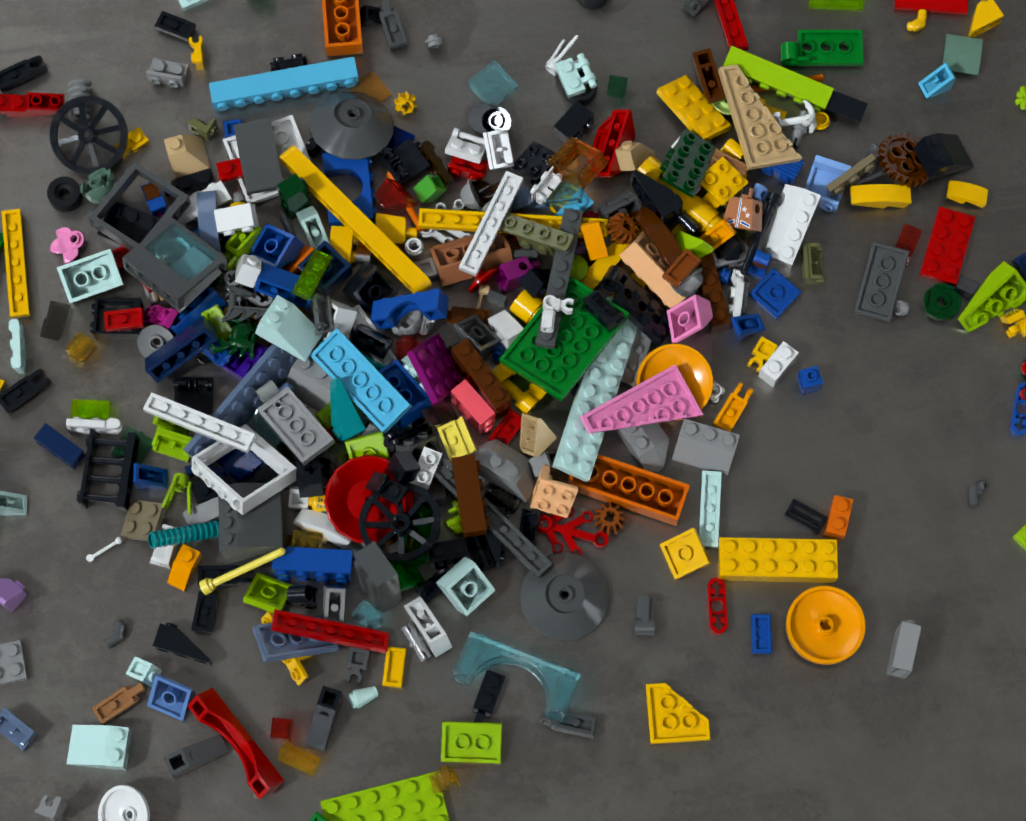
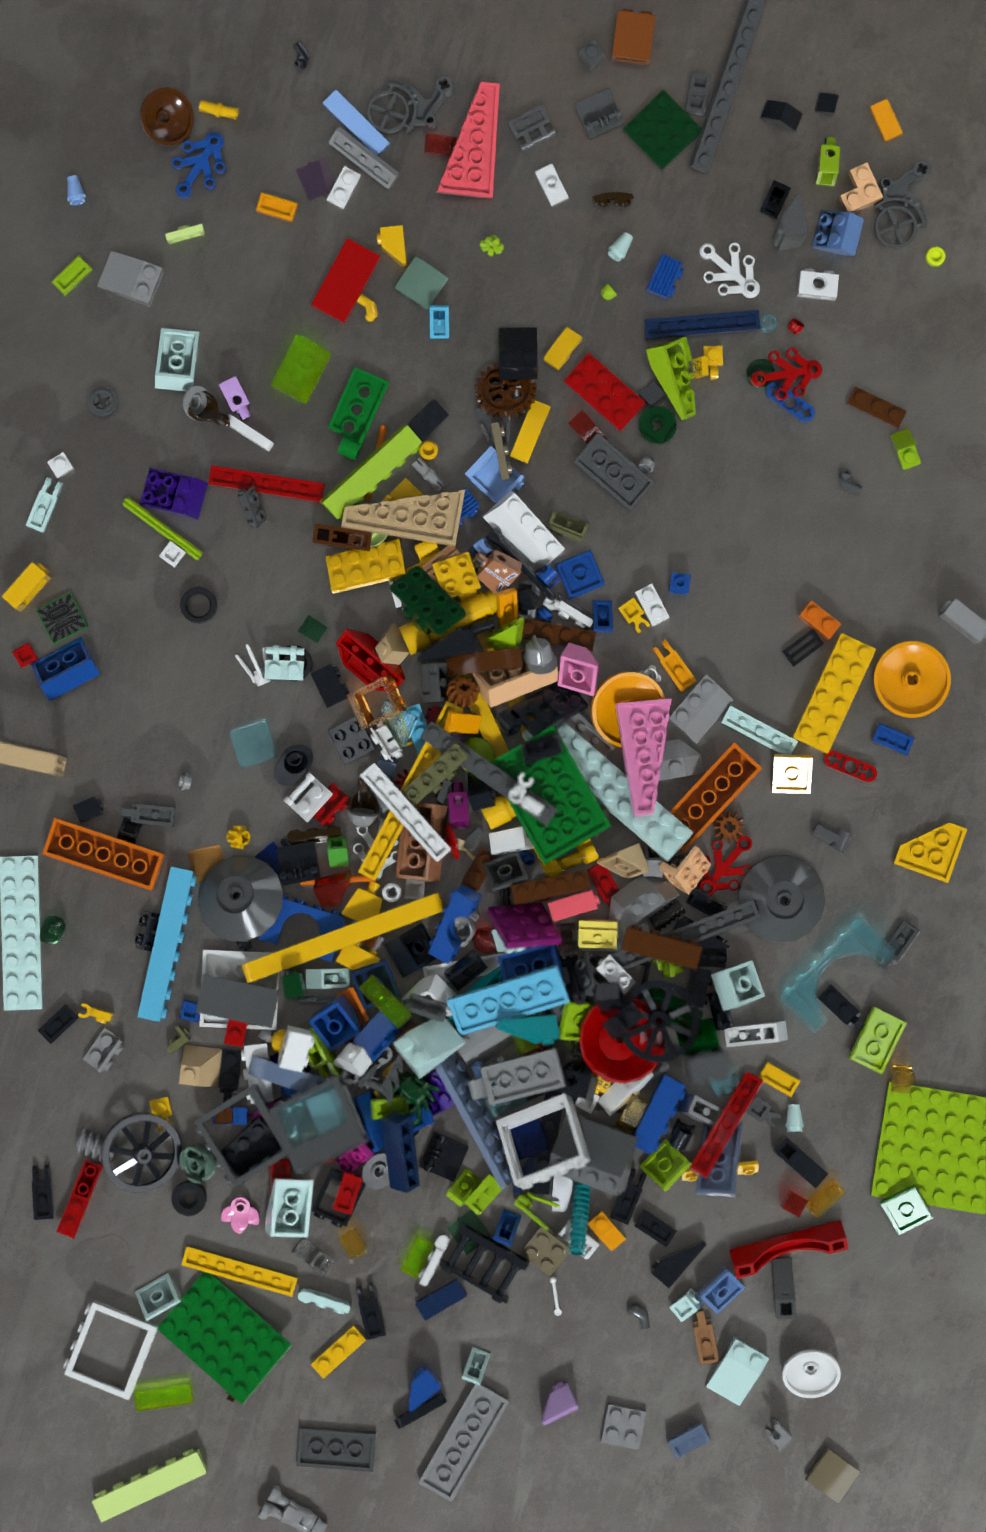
camera: 65 degrees left, 15 degrees up
white plate [143,392,256,453] -> none
light yellow piece [199,548,286,595] -> none
light grey pin [401,622,432,662] -> none
white hinge [483,129,515,171] -> none
dark orange tile [662,248,701,289] -> none
white piece [773,100,817,134] -> none

